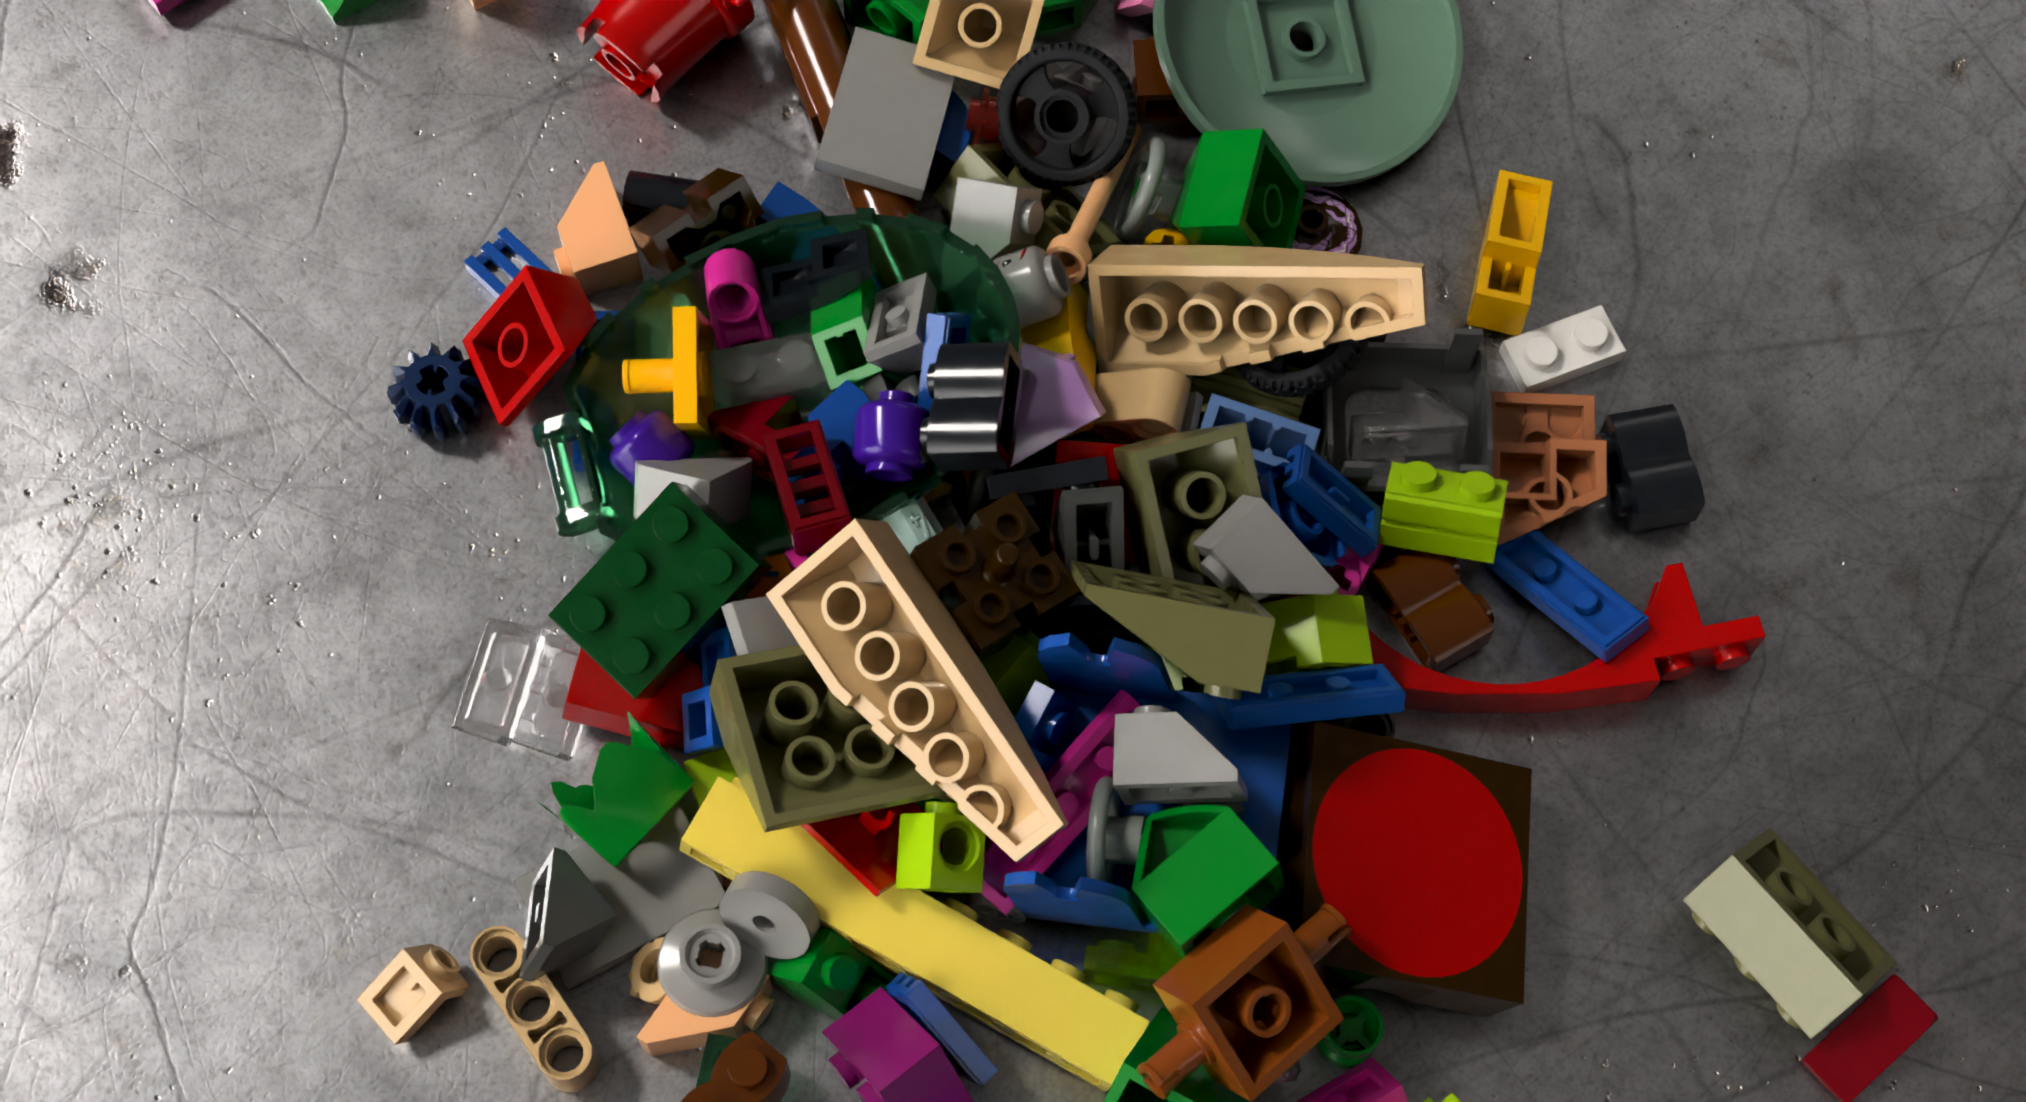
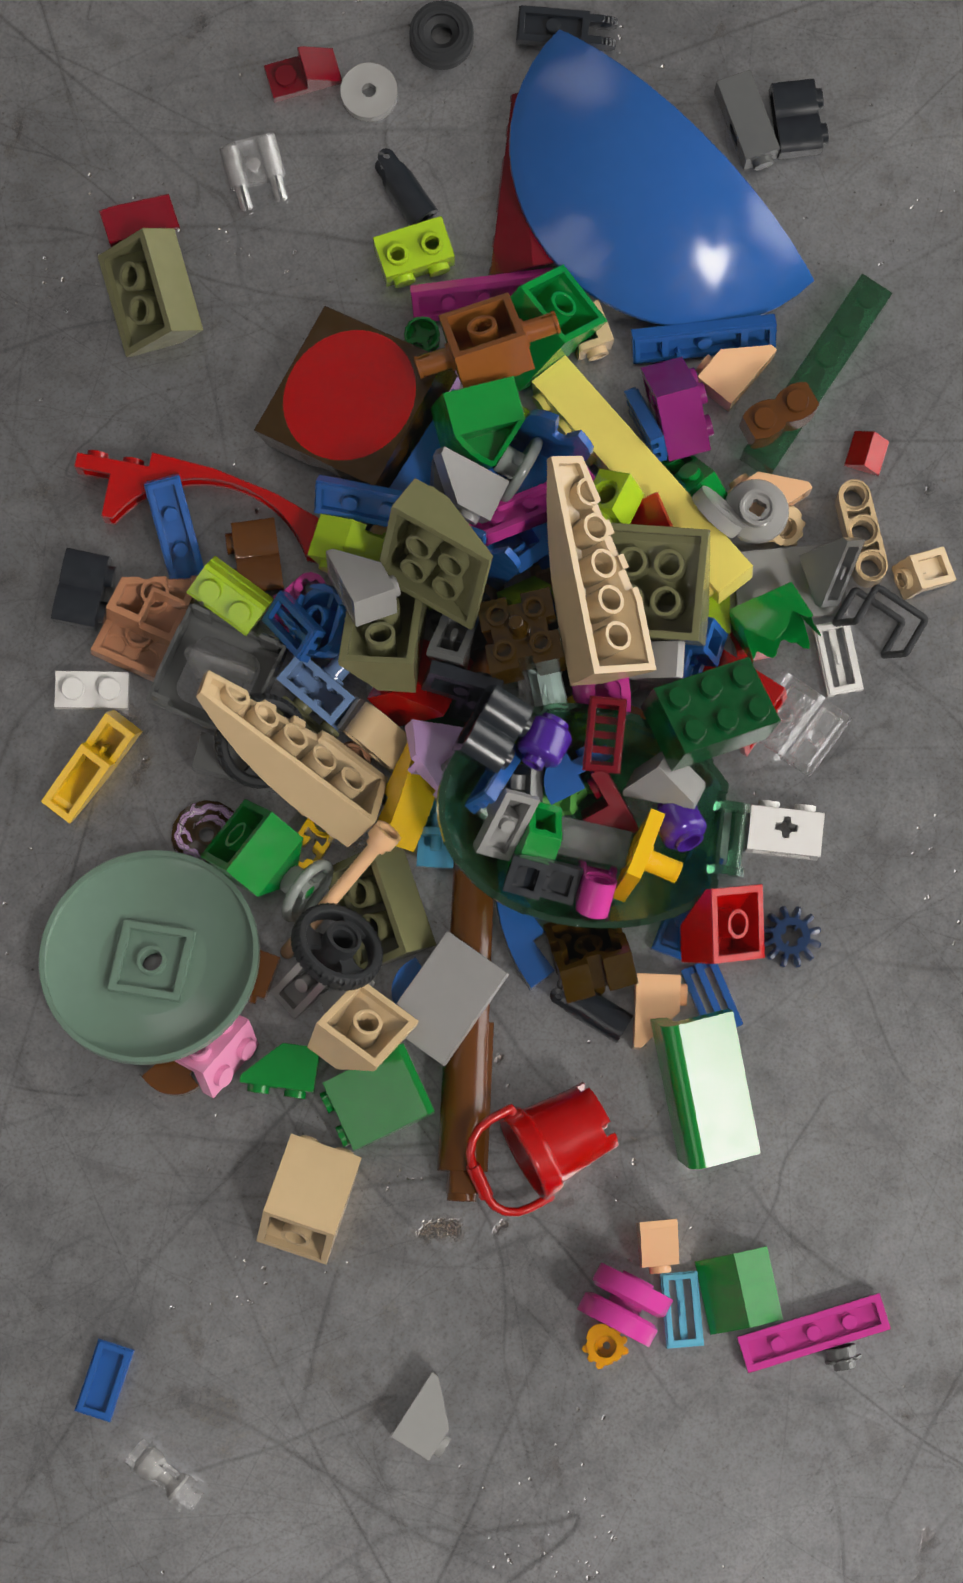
camera: 160 degrees left, 15 degrees up
light grey slope [942,177,1044,291] -> none
clear red plate [965,87,1000,144] -> none
light grey head [981,246,1070,329] -> none
none -> piece [650,1008,761,1169]
none -> white brick [744,800,825,861]
none -> white tile [812,622,864,698]
none -> black piece [832,584,928,659]

